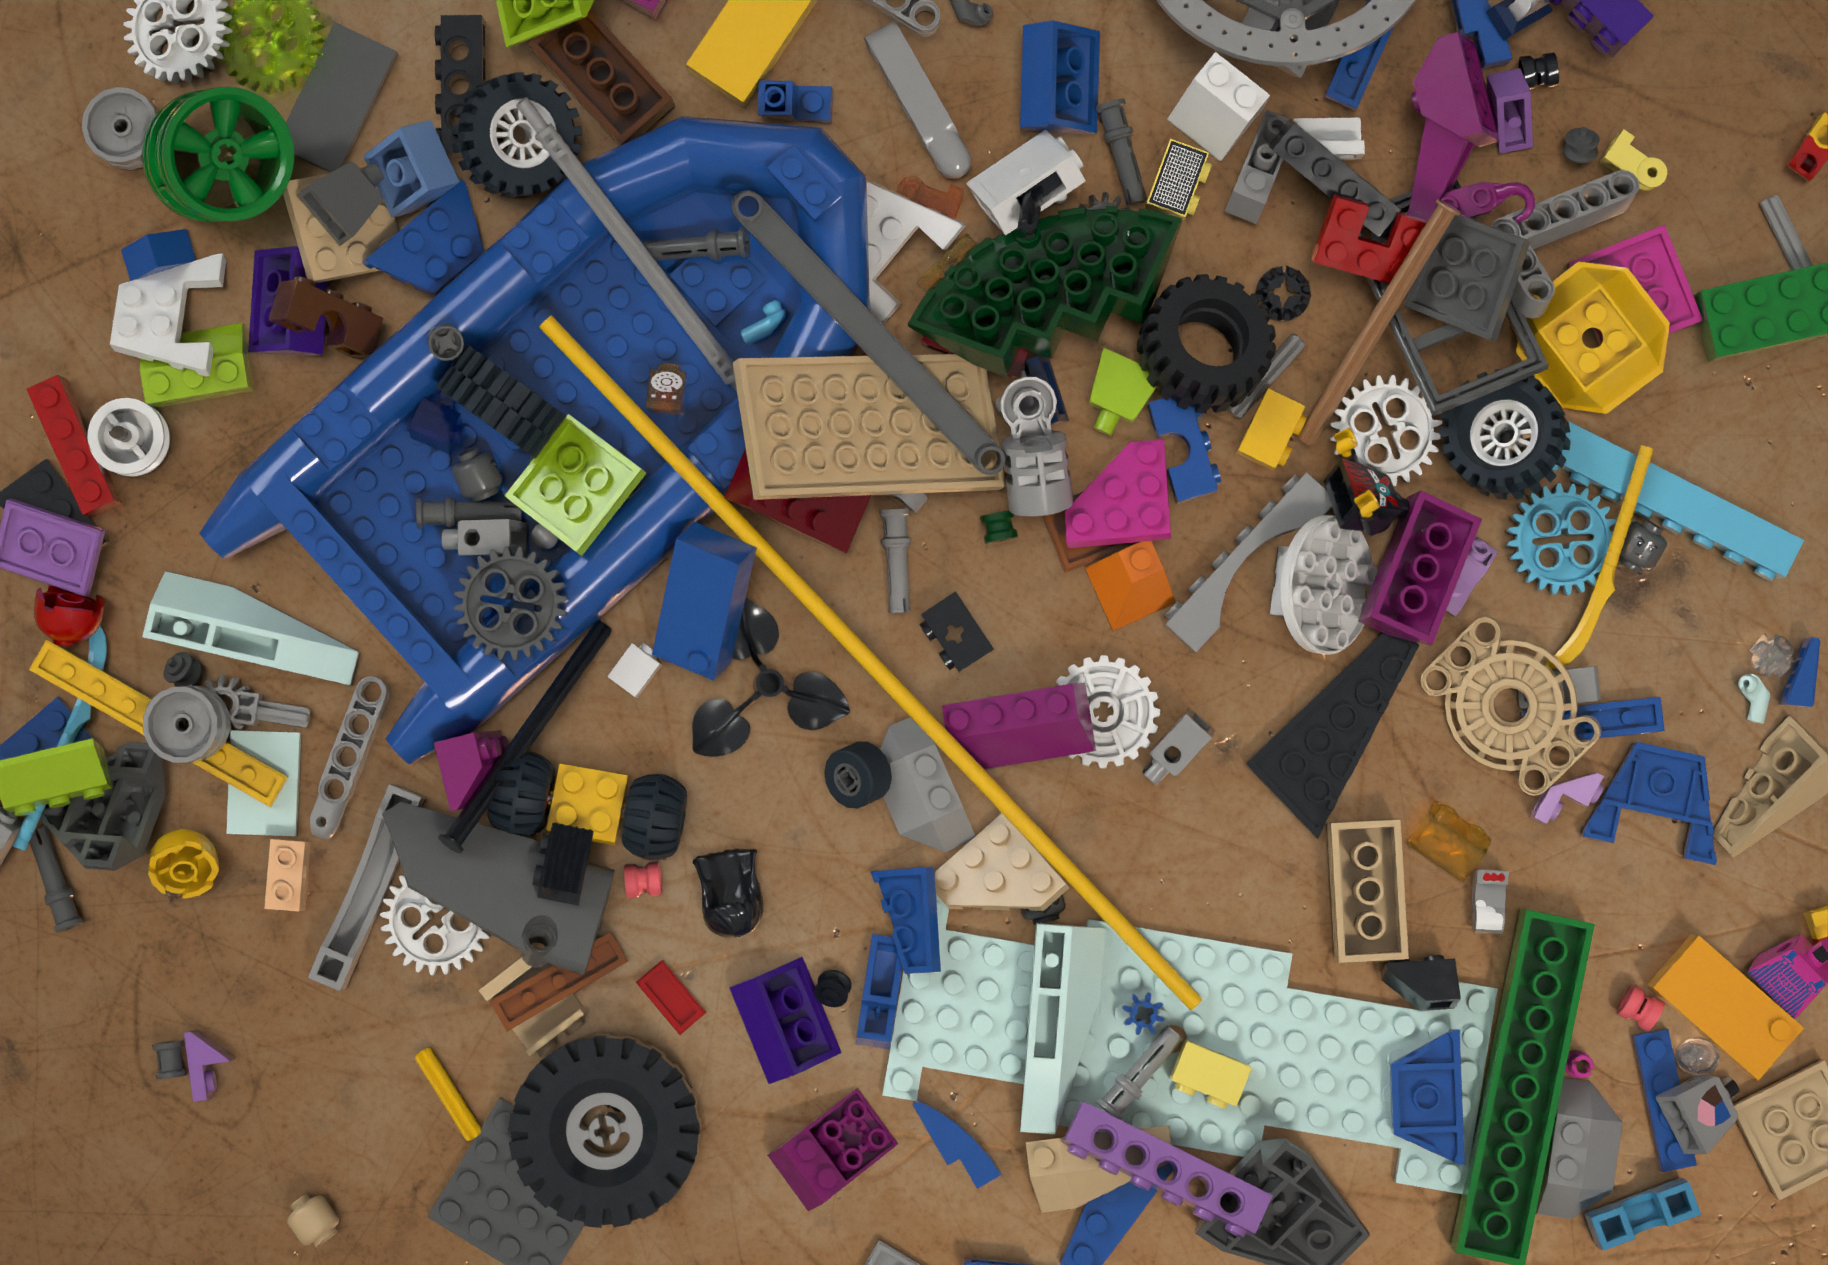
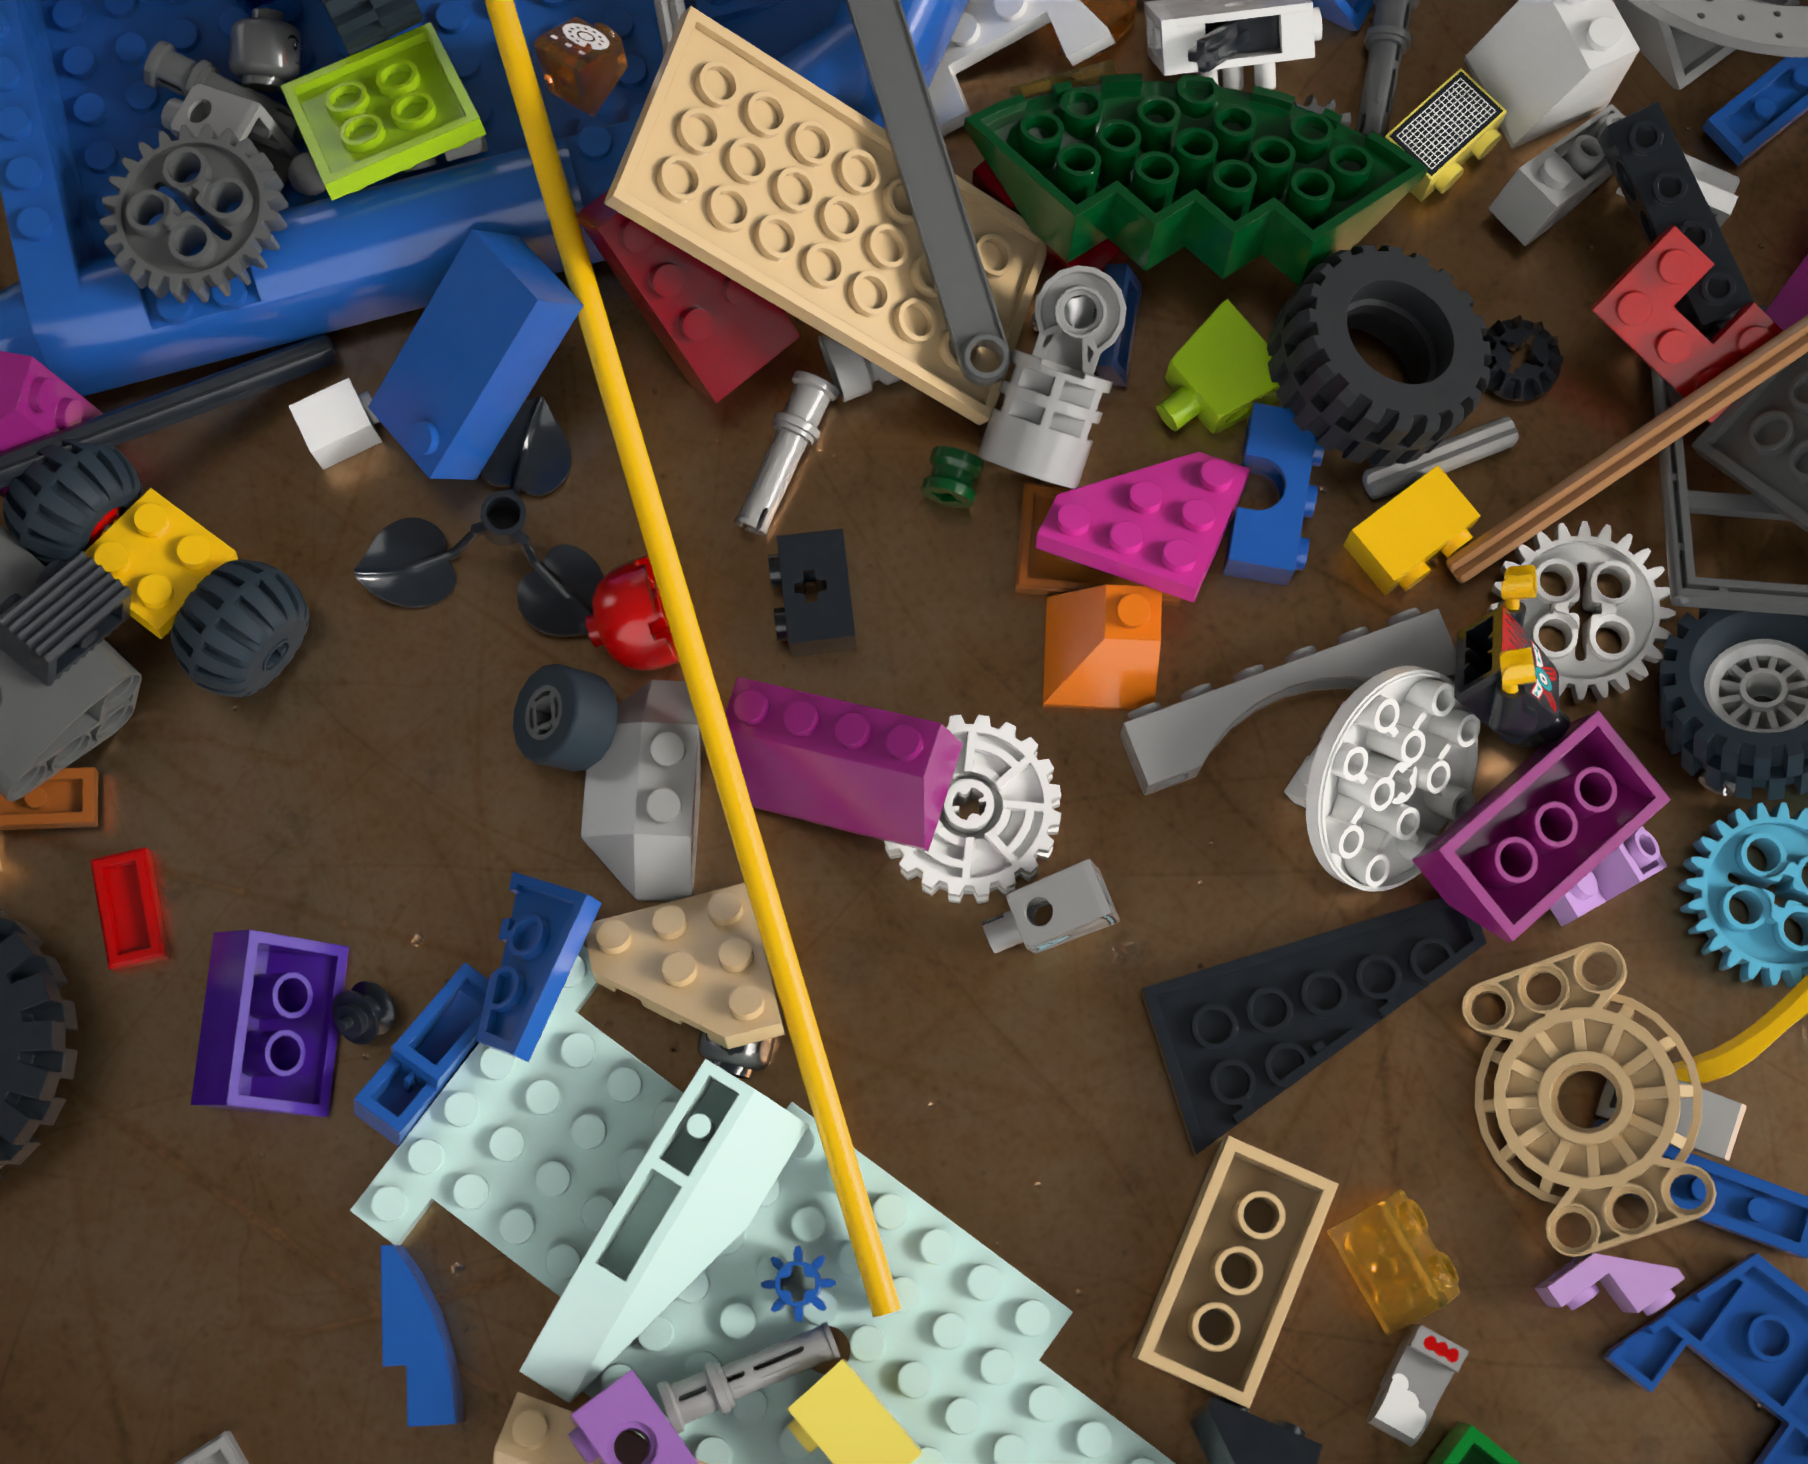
camera: 25 degrees right, 10 degrees down
coral wheel [624,861,662,899] -> none
black piece [693,848,764,938] -> none
medium azure arm [741,300,786,345] -> none
magenta slope [767,1088,898,1211] -> none
none -> red cylinder [585,555,680,671]

